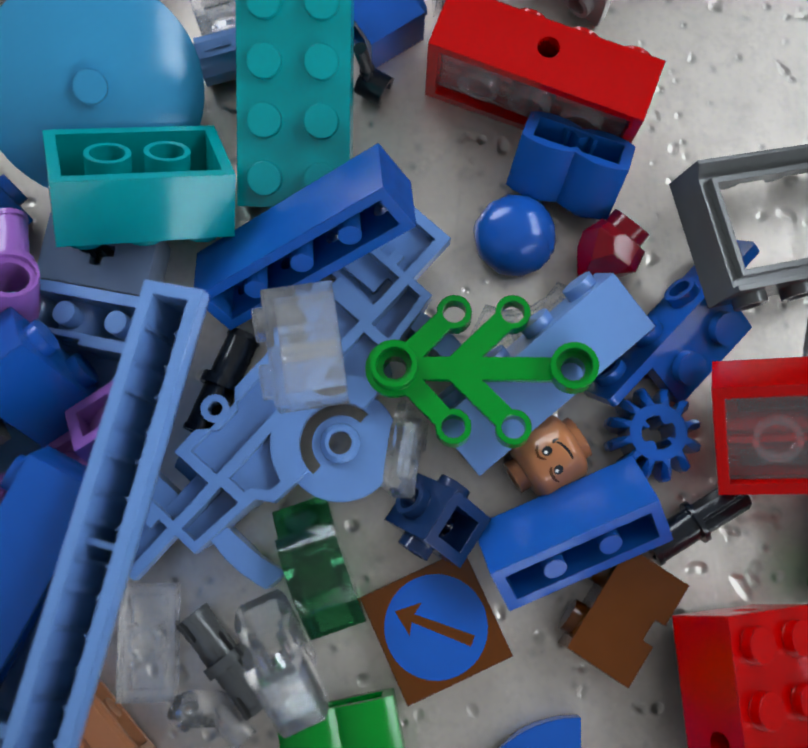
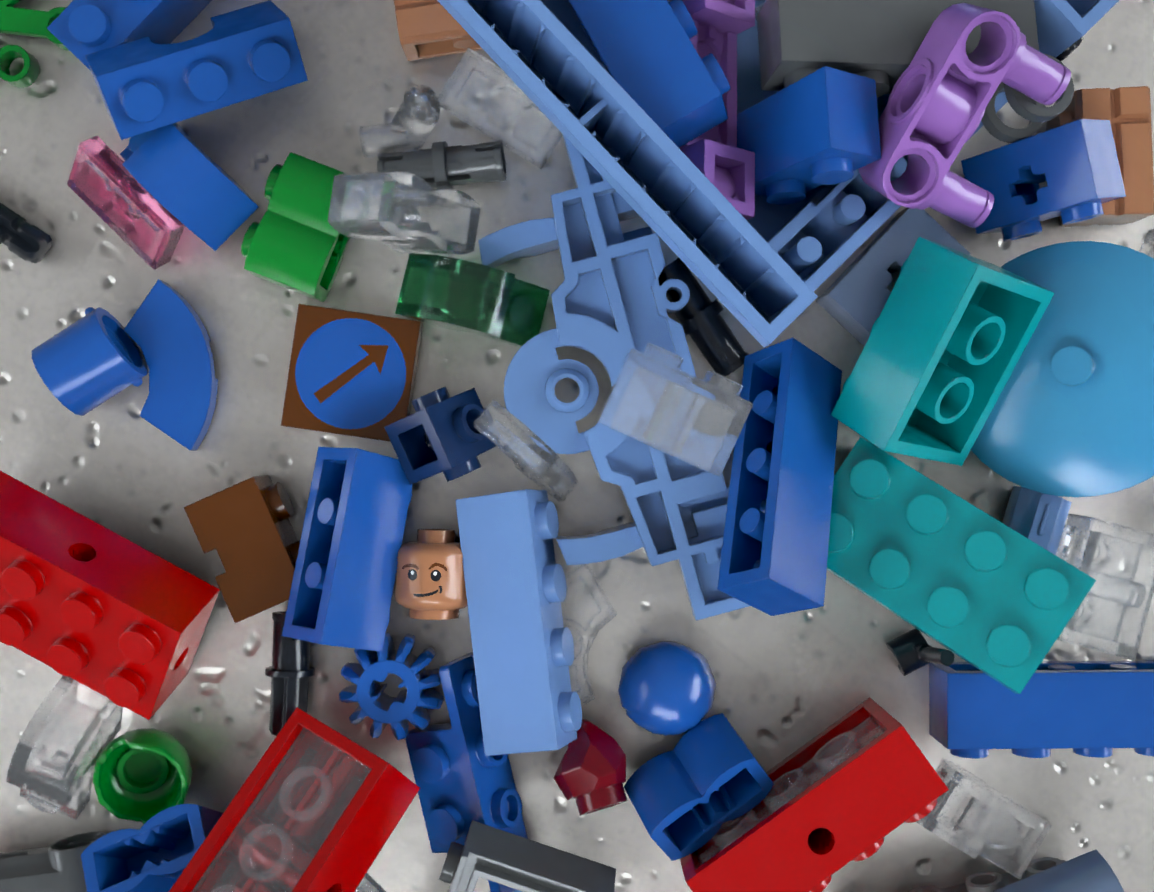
camera: 125 degrees right, 10 degrees up
green plant [365,295,599,448] -> none

